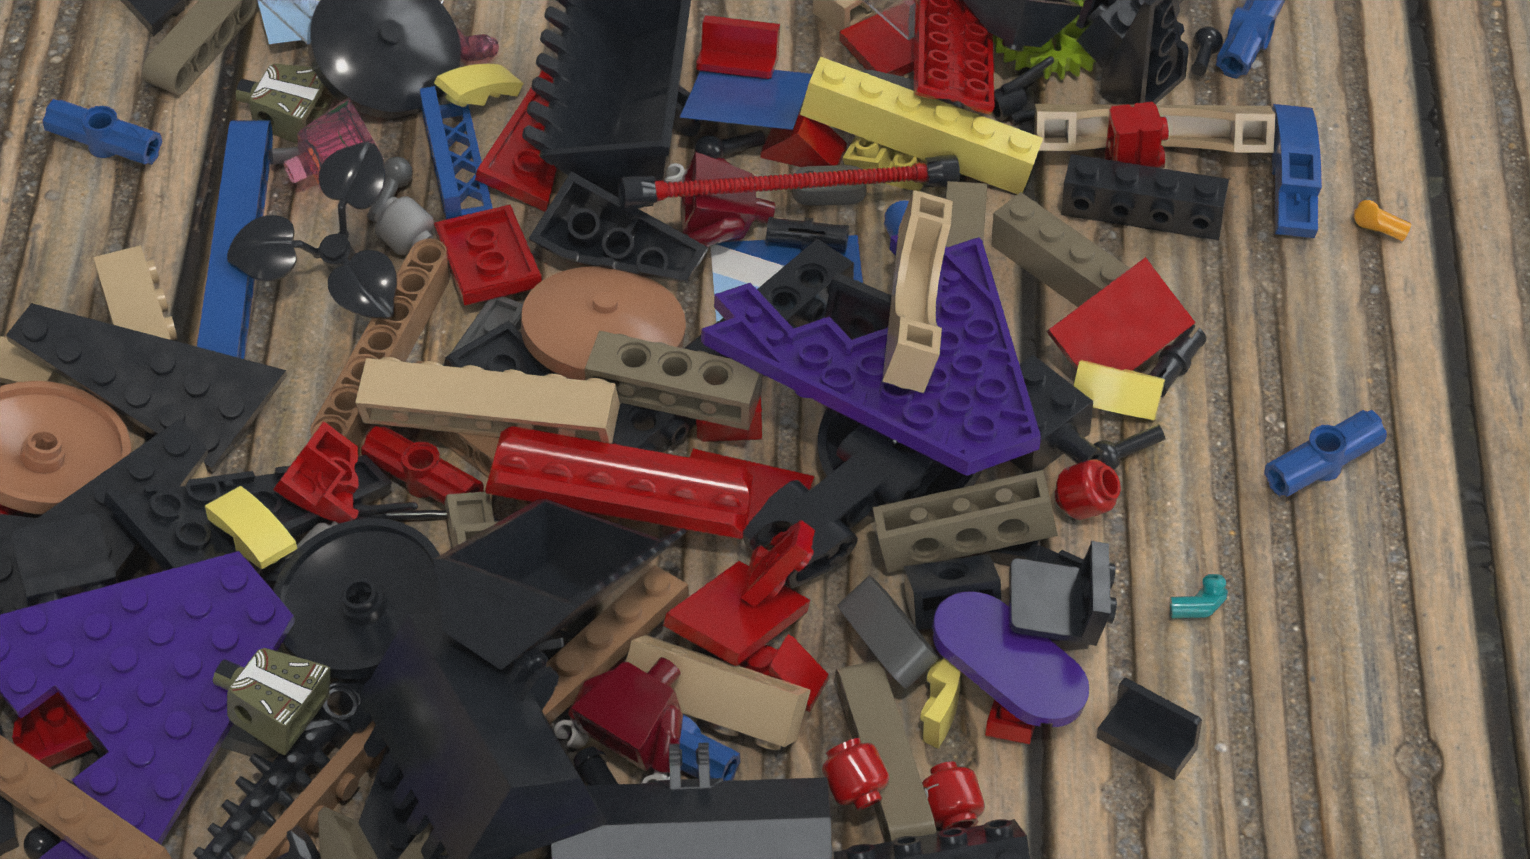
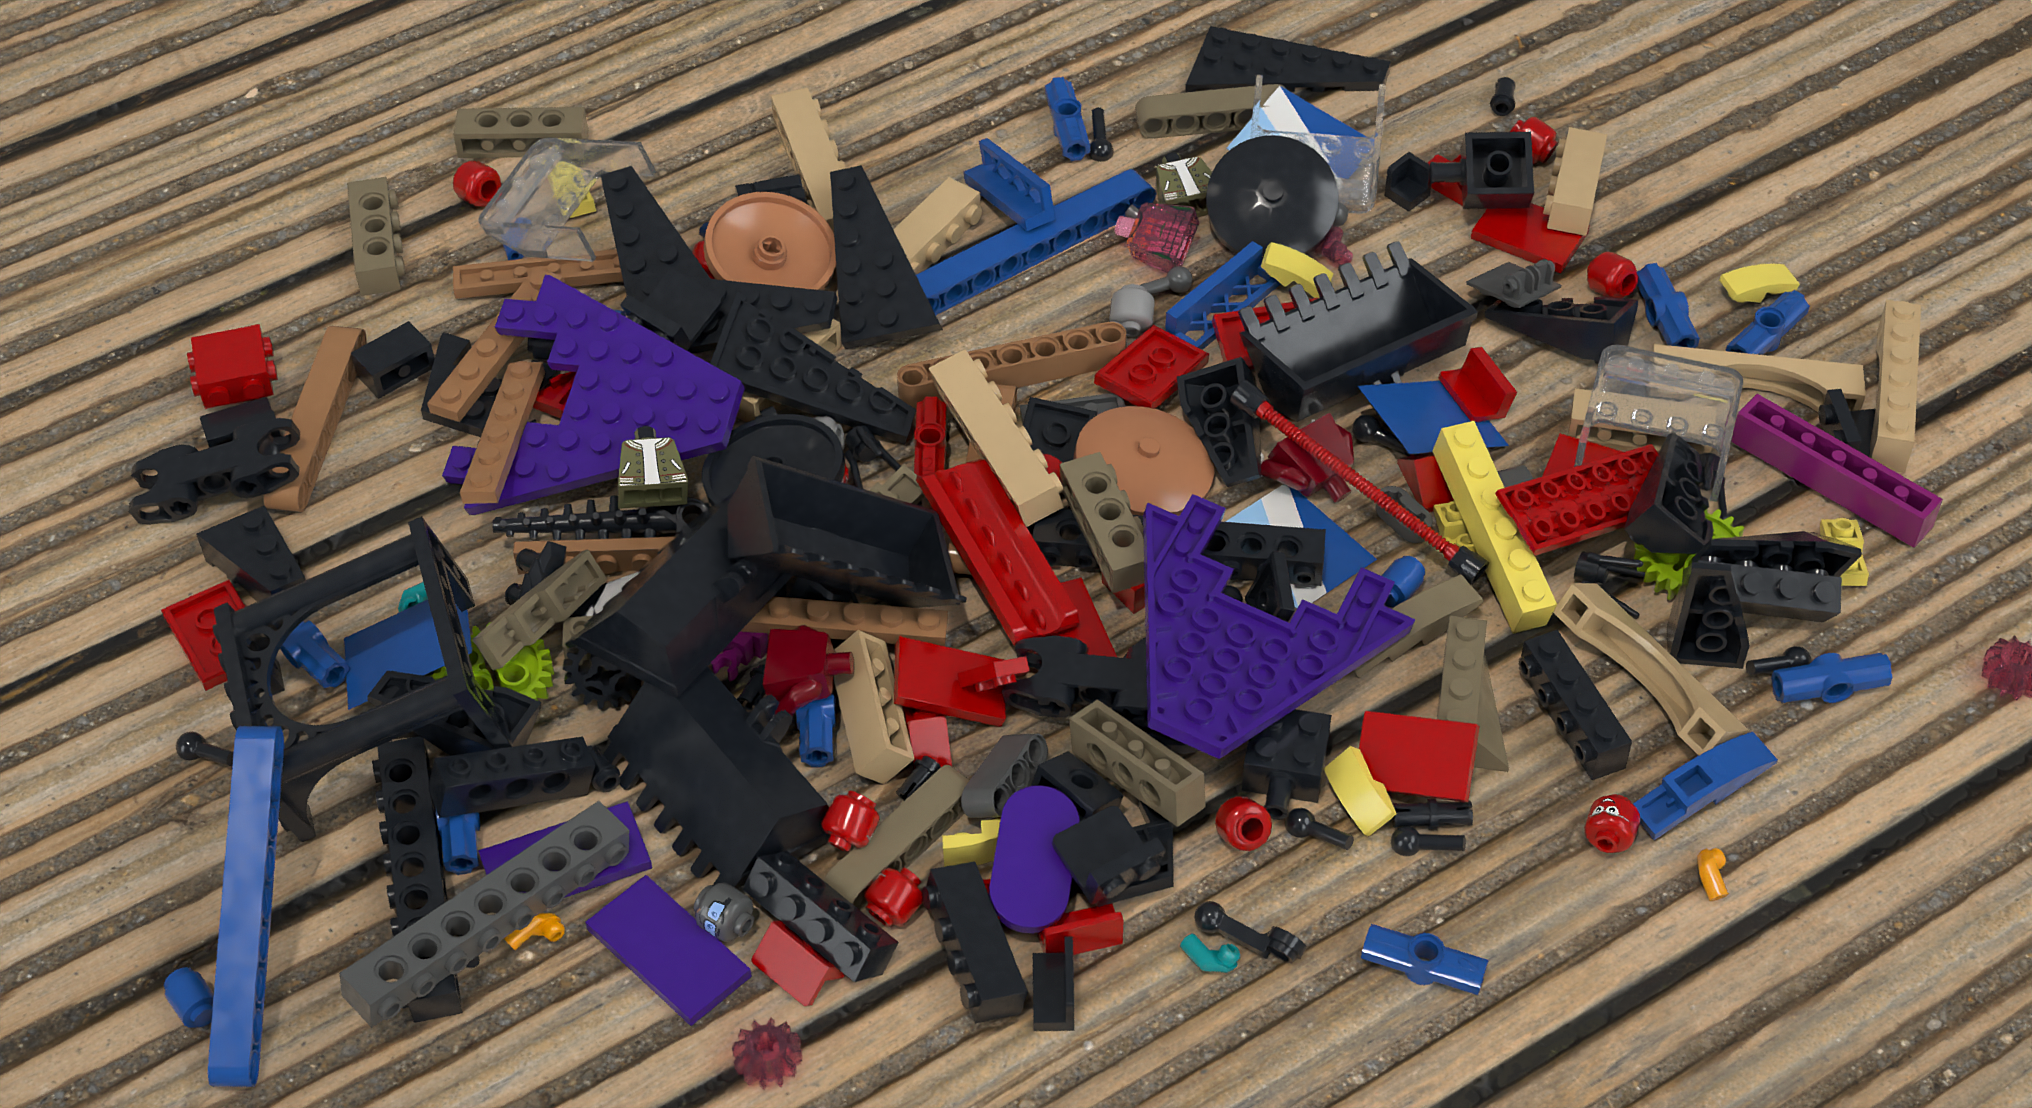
camera: 55 degrees right, 0 degrees up
light yellow slope [205,486,297,569] -> none
black plant [227,142,397,319] -> none
red slope [273,421,358,523] -> none
black pin [766,216,849,250] -> none
tan arch [882,190,953,393] -> none
red brick [1105,102,1169,168] -> none
none -> black pin [896,755,941,801]
none -> black brick [922,861,1028,1024]
none -> blue fence [963,138,1056,231]
none -> red panel [1037,903,1124,955]
none -> black bar [1088,108,1114,162]
none -> black piece [1194,901,1307,963]
none -> black bar [1391,826,1466,856]
none -> red head [1584,794,1640,853]

